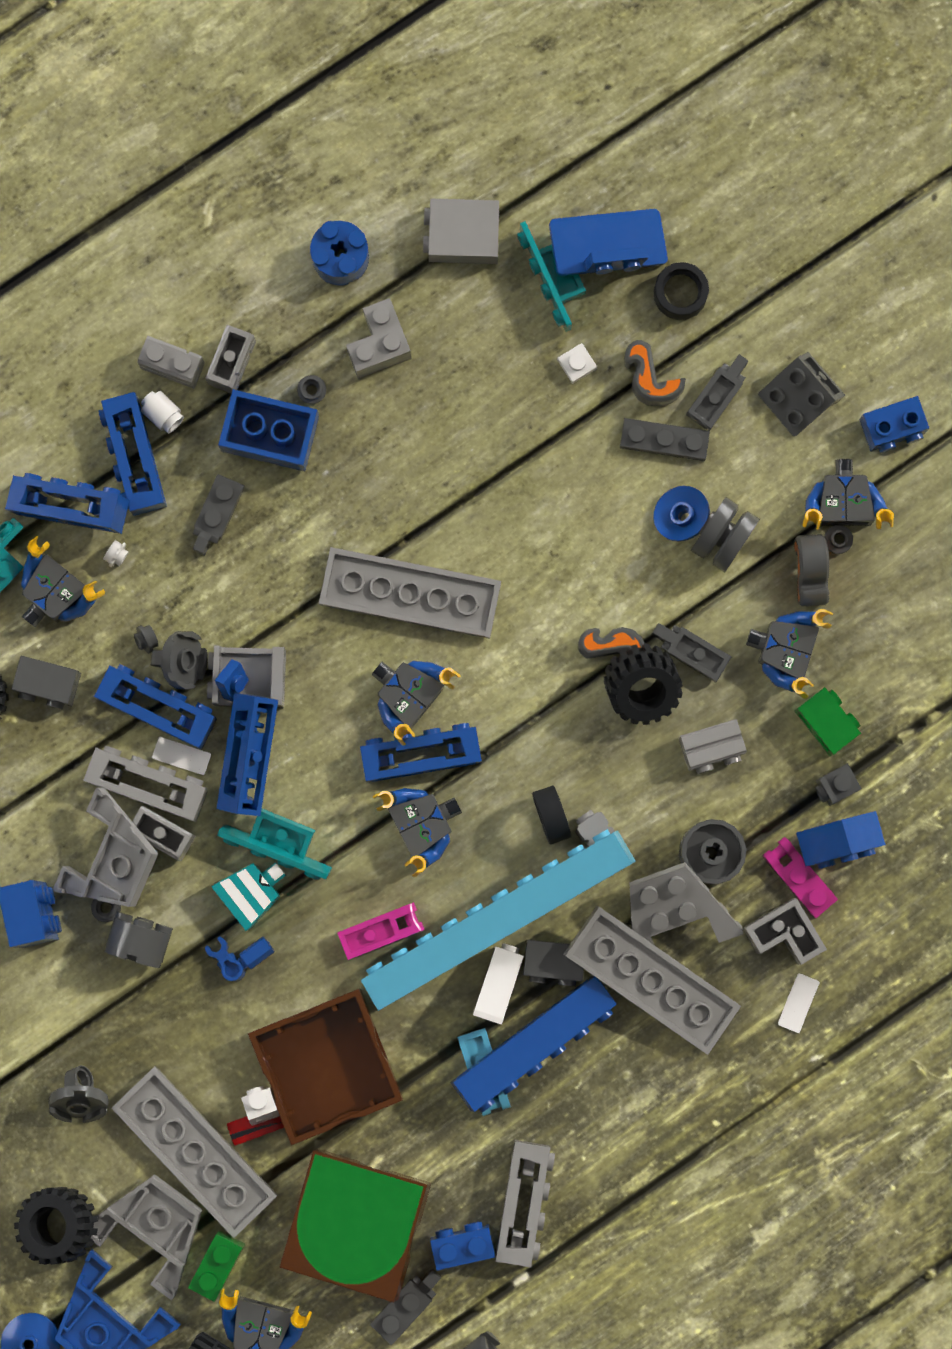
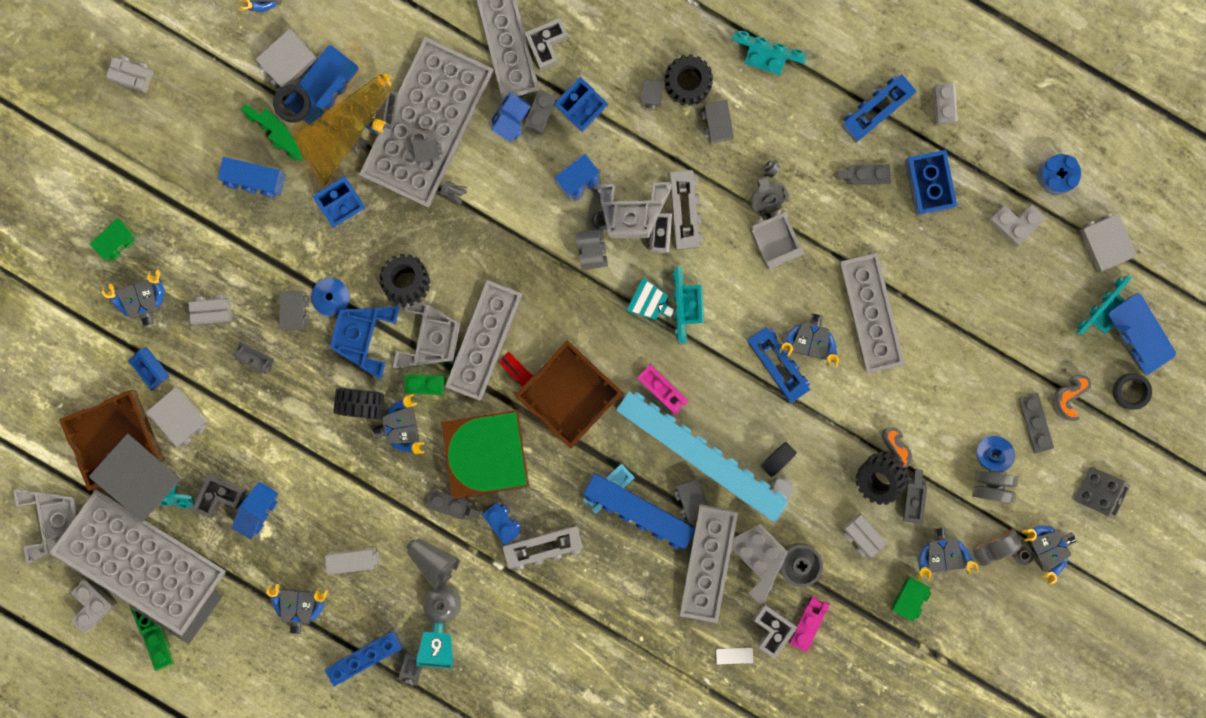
camera: 65 degrees right, 5 degrees up
blue brick [5,473,130,534] -> none
torso [21,536,105,627] -> none
dark grey tile [48,1065,109,1123] -> none
blue brick [94,664,217,750] -> none
white plate [103,540,129,567] -> none
white brick [141,391,184,434] -> none
white sticker [152,737,211,775] -> none
blue bar [205,936,275,982] -> none
light grey brick [206,325,256,394] -> none
blue plate [215,659,249,702] -> none
blue brick [216,693,278,816] -> none
white brick [241,1086,280,1126] -> none
dark grey plate [297,375,326,404] -> none
torso [373,788,462,877] -> none
white slope [473,943,523,1025] -> none
white plate [557,343,597,384] -> none
dark grey hinge [686,354,748,431] -> none
blue brick [796,811,886,869] -> none
dark grey bracket [815,763,862,806] -> none
blue brick [859,396,929,453] -> none

